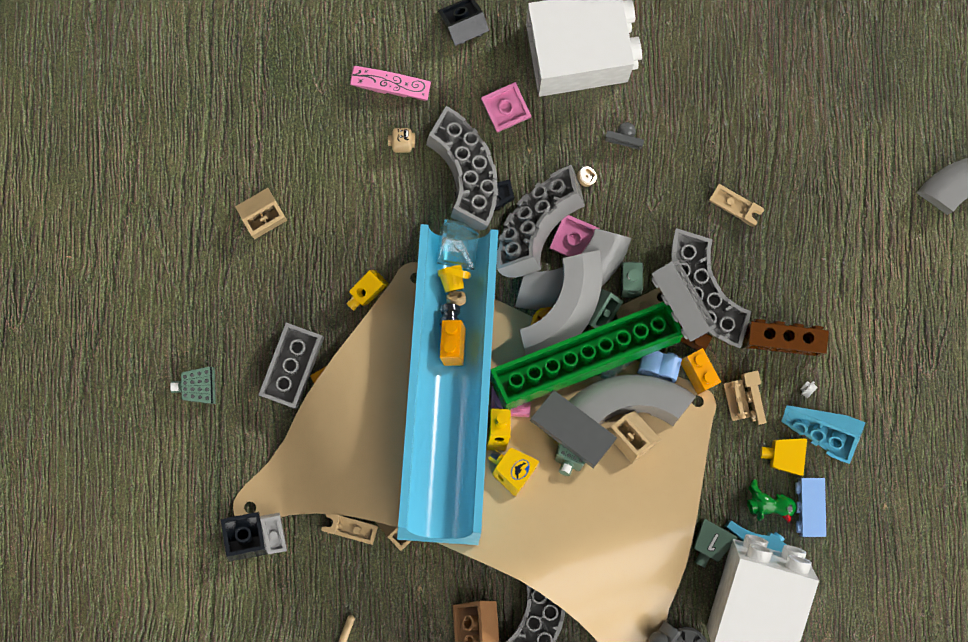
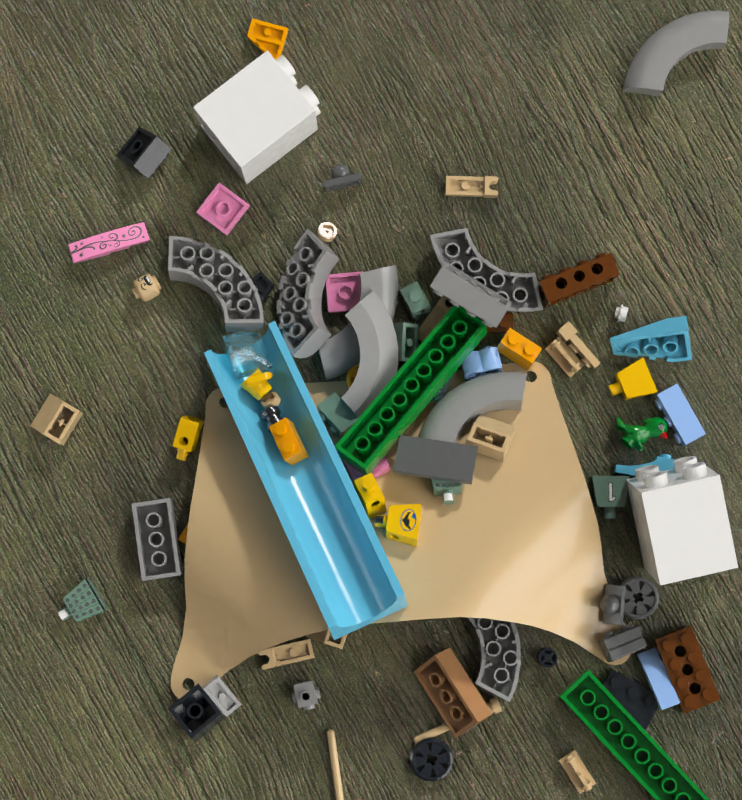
camera: 25 degrees left, 0 degrees up
none -> light grey brick [292,680,321,711]
none -> sand green brick [317,392,359,438]

